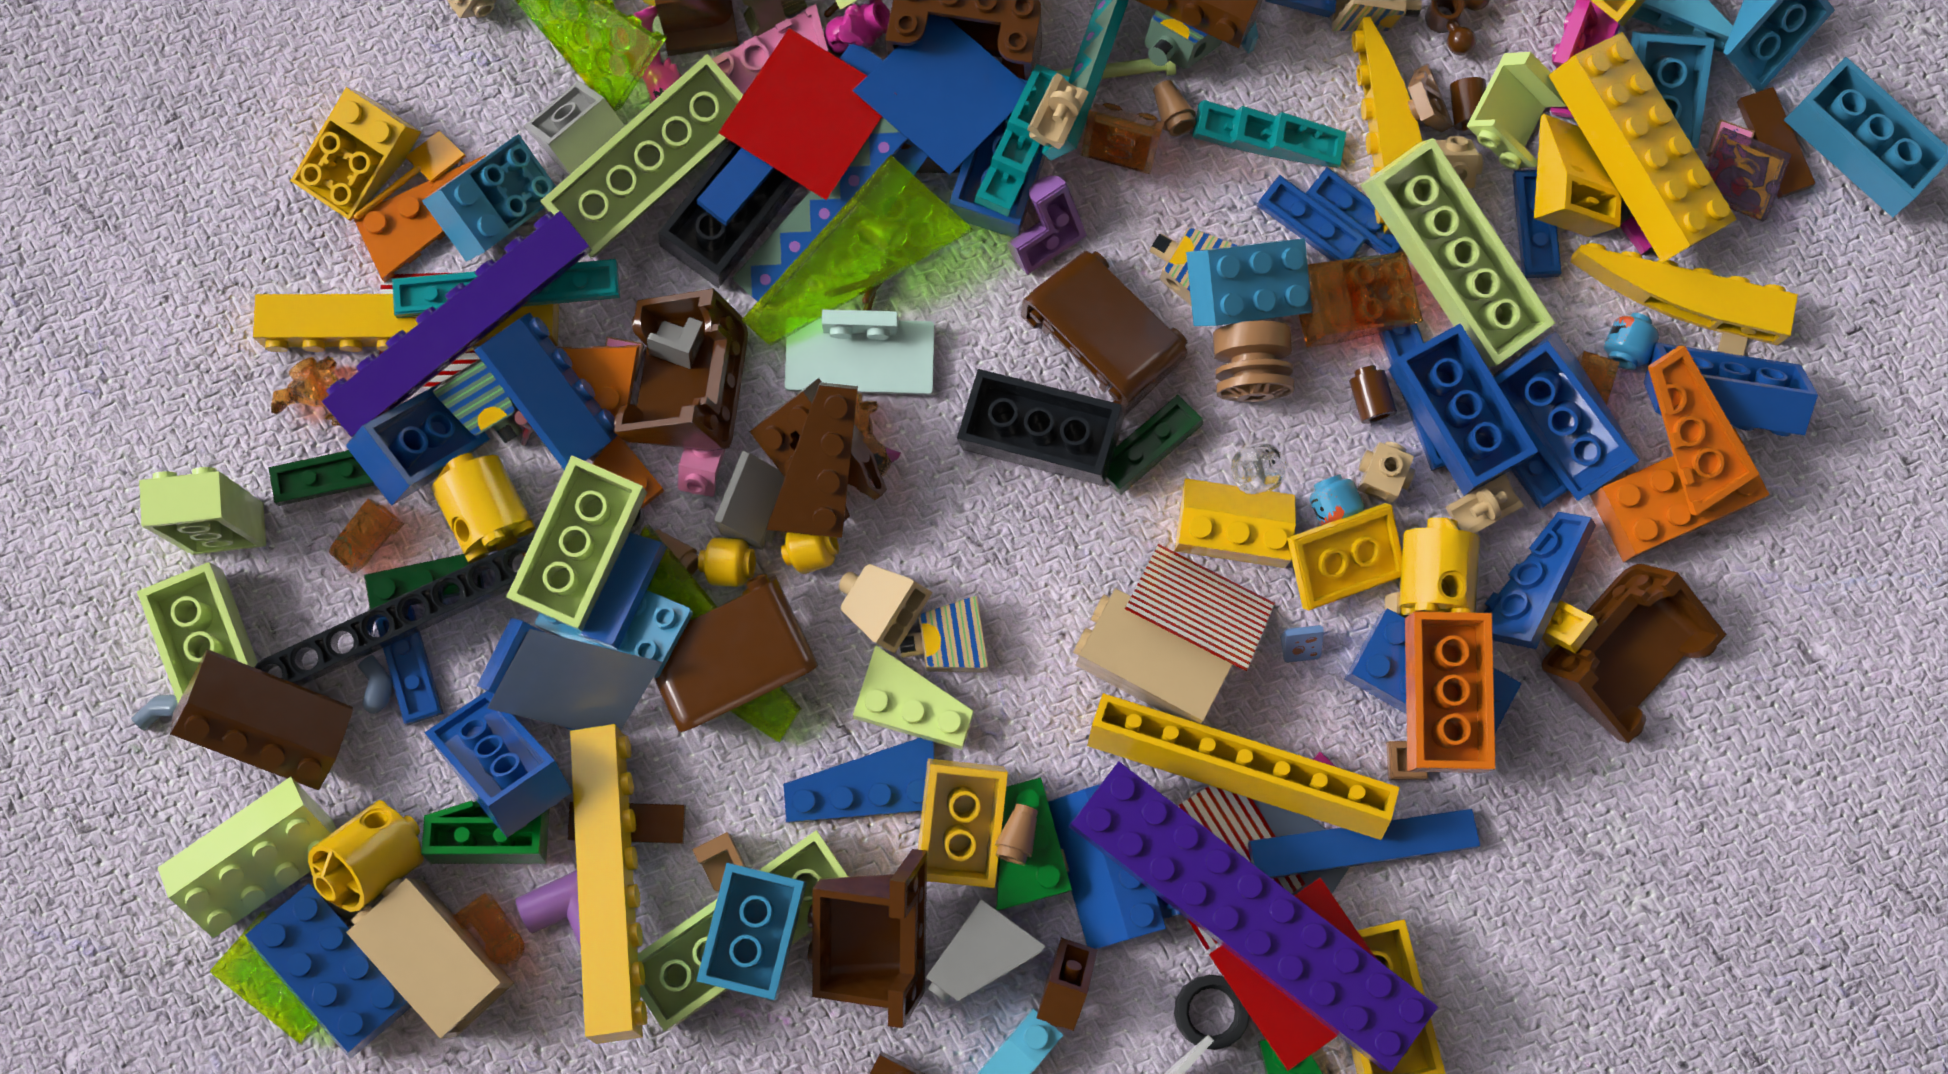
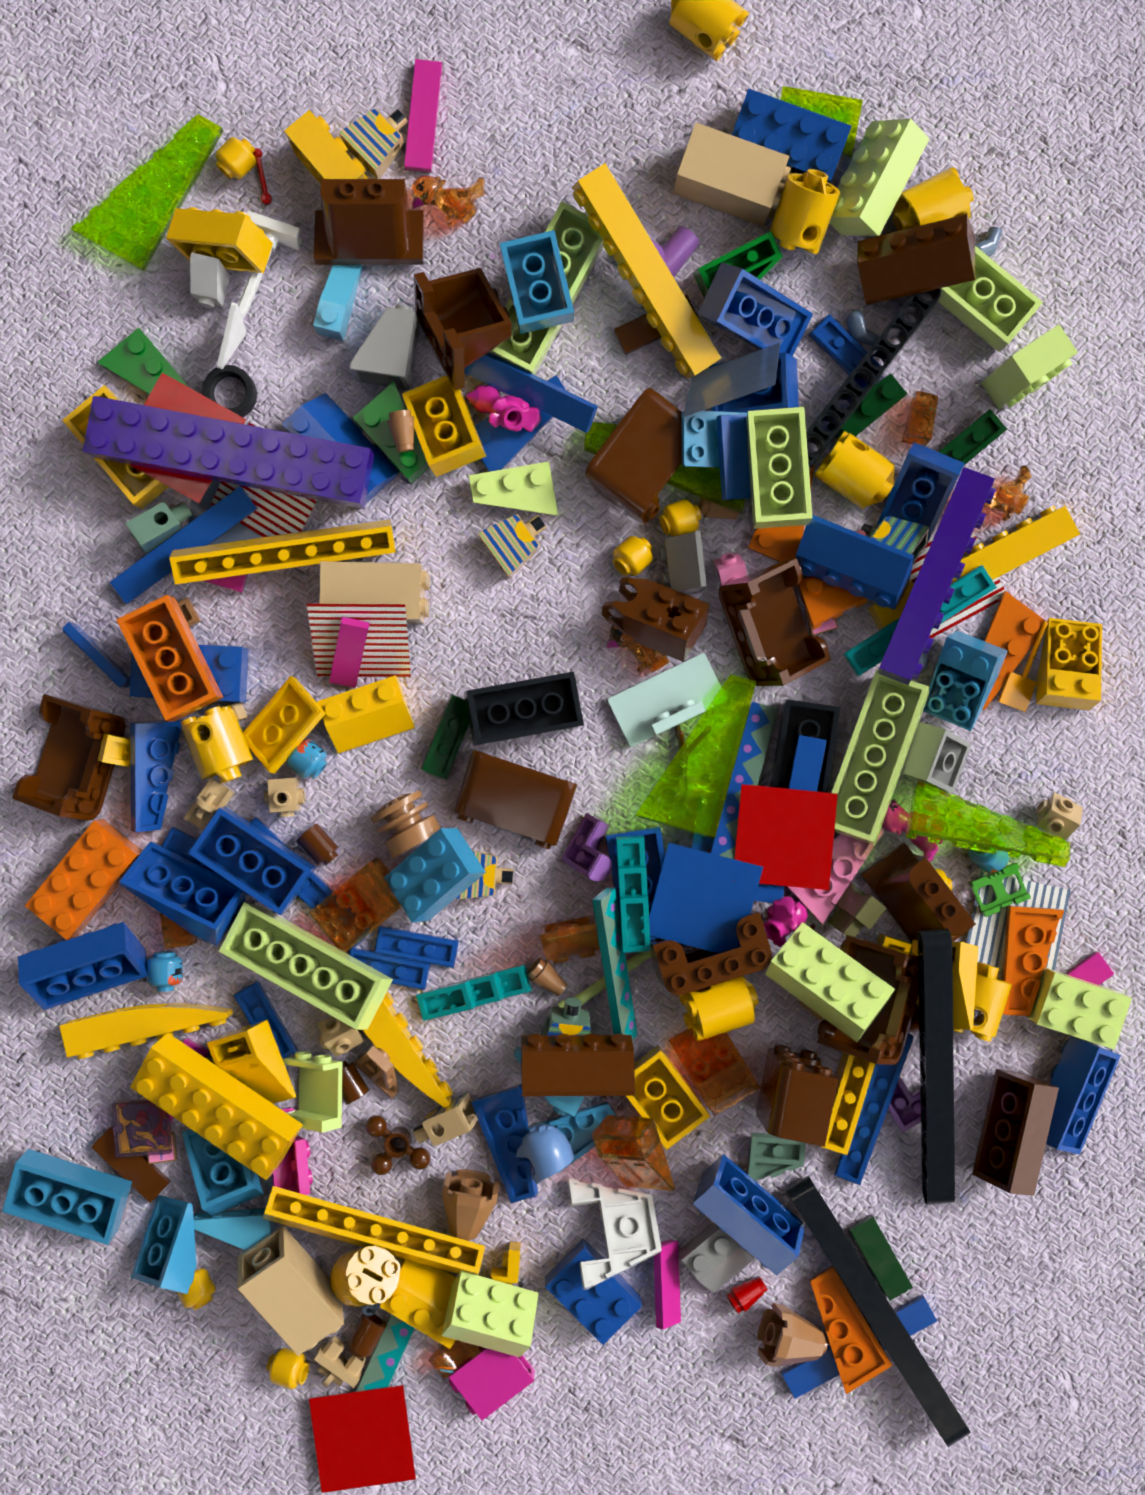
camera: 160 degrees right, 10 degrees up
clear orange leg [453,893,525,965] -> none
light grey panel [647,317,704,369] -> none
medium nougat panel [692,832,746,891] -> none
reddish brown wing [766,382,858,538] -> none
tan torso [839,564,933,654] -> none
tan hips [1027,72,1089,149] -> none
reddish brown brick [1036,937,1098,1031] -> none
clear head [1231,443,1286,494] -> none
medium blue slope [1280,625,1324,663] -> none
orange wing [1648,346,1759,516] -> none
tan window [1717,332,1748,356] -> none
none -> blue tile [62,622,130,688]
none -> sand green torso [125,501,192,555]
none -> dark pink tile [329,617,370,688]
none -> blue tile [464,353,598,433]
none -> dark pink animal [466,385,541,432]
none -> yellow cylinder [893,167,974,231]

